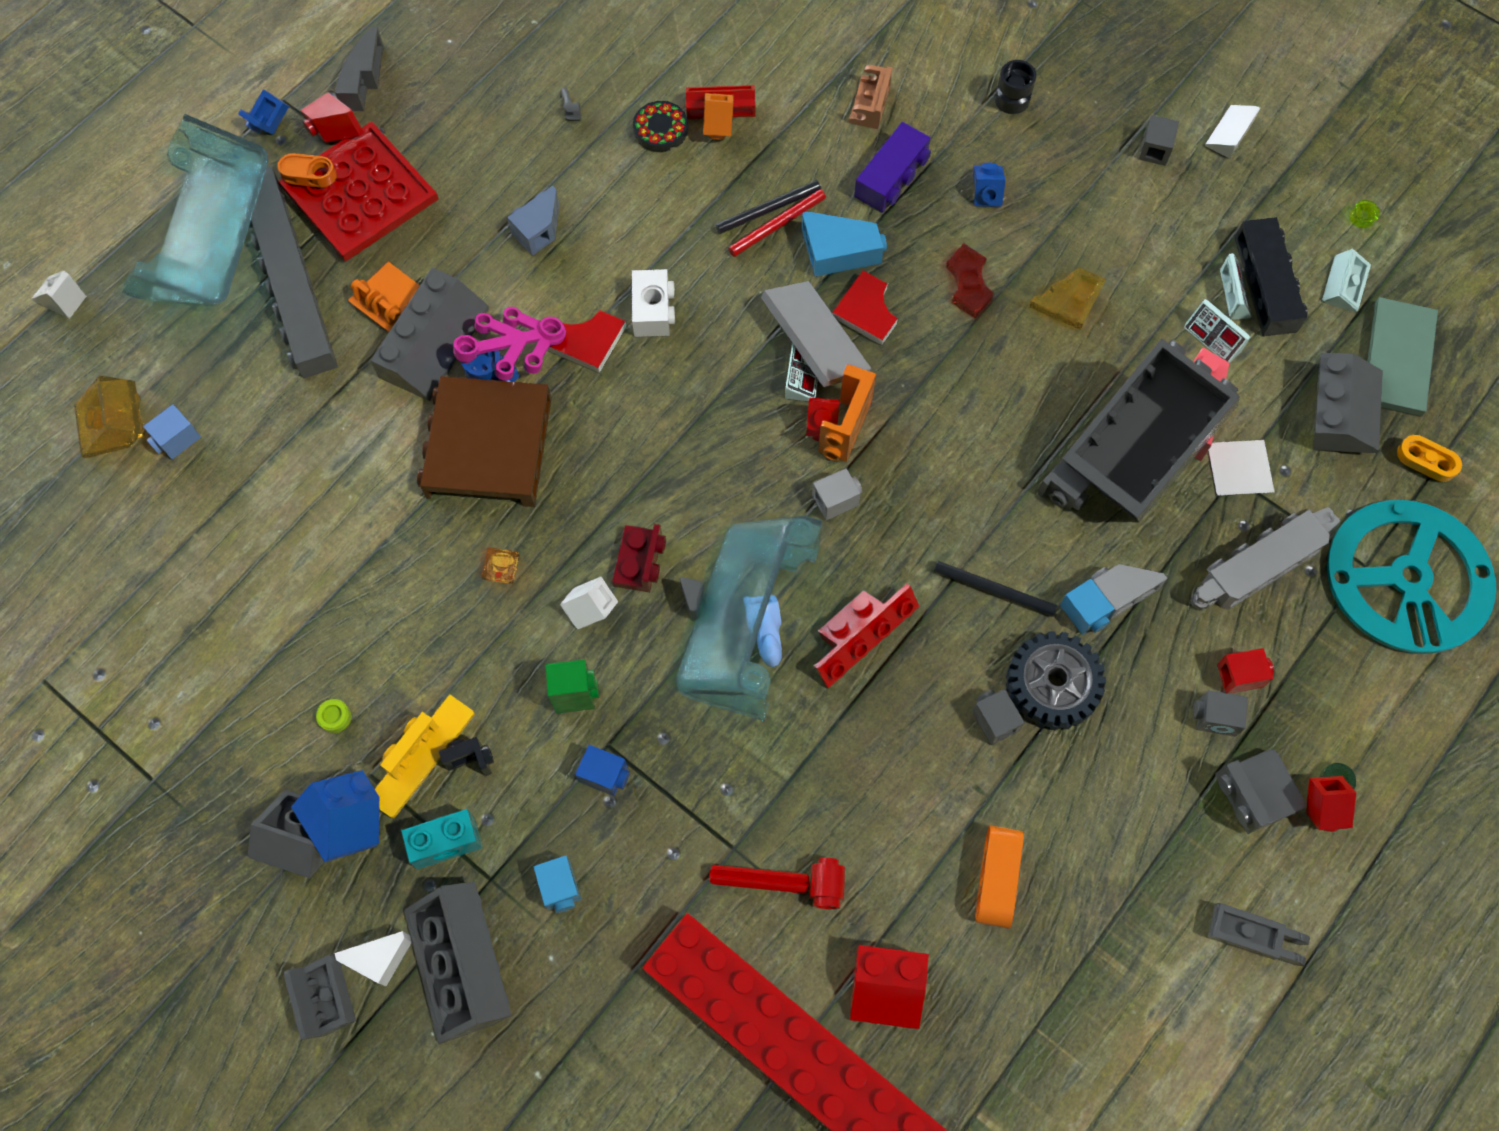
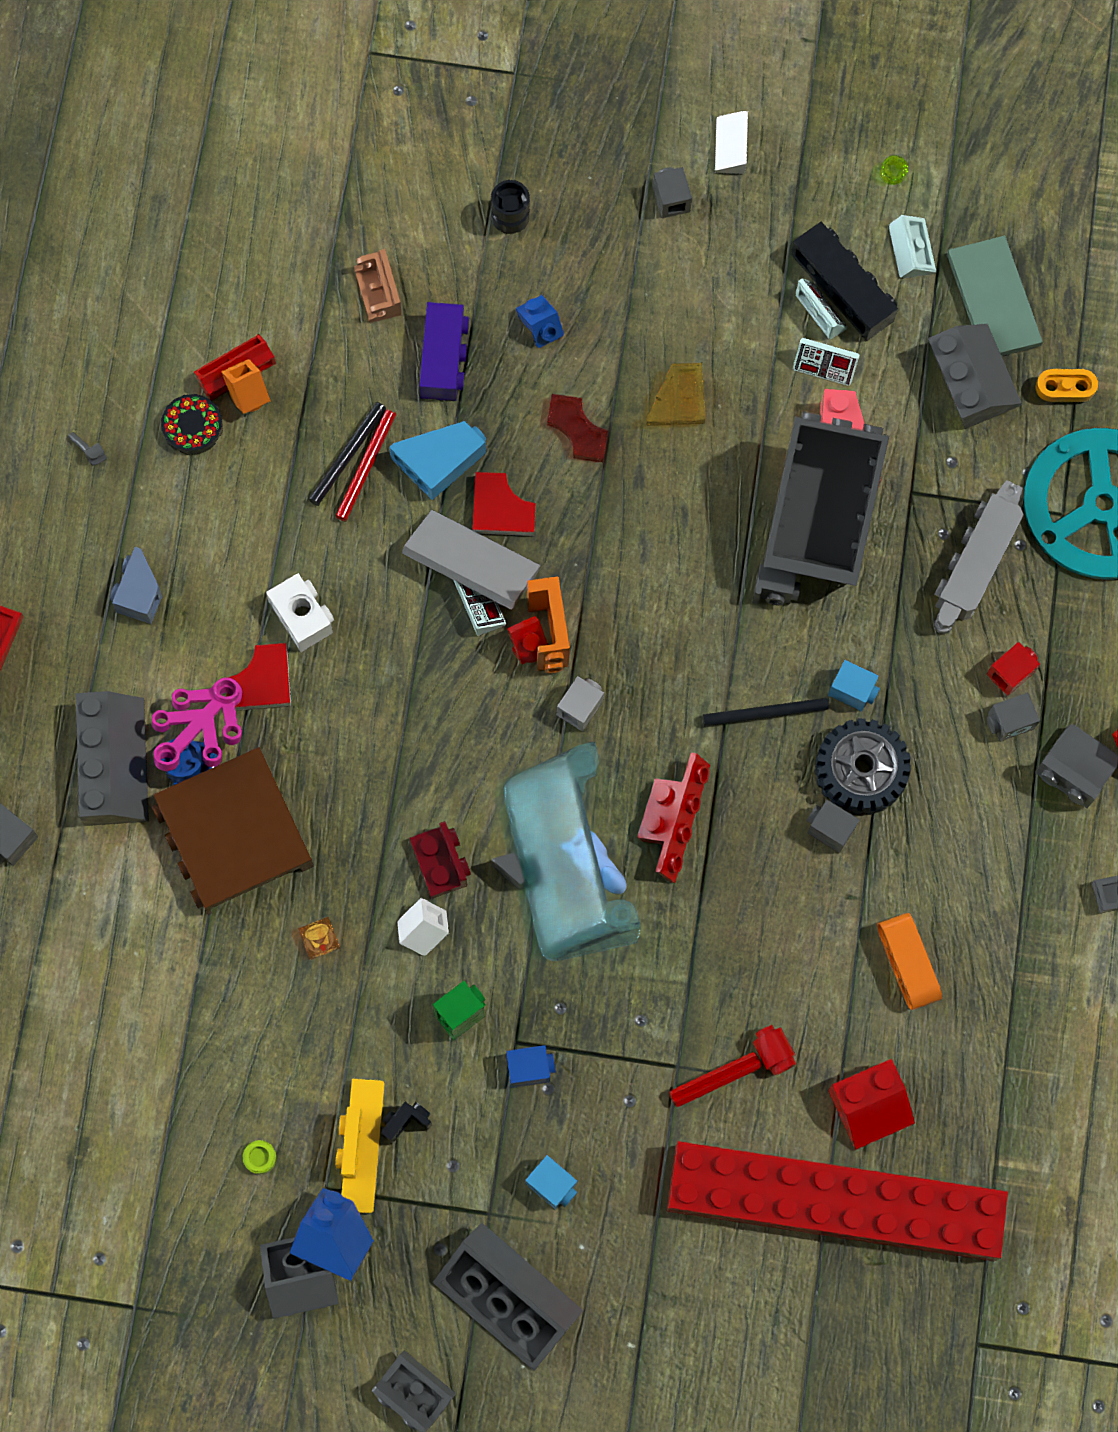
camera: 35 degrees left, 5 degrees up
white slope [335,931,412,986] -> none
orange hinge [348,261,420,332] -> none
teal brick [401,809,483,869] -> none
light grey slope [1091,564,1168,620] -> none
white sticker [1208,440,1274,495] -> none

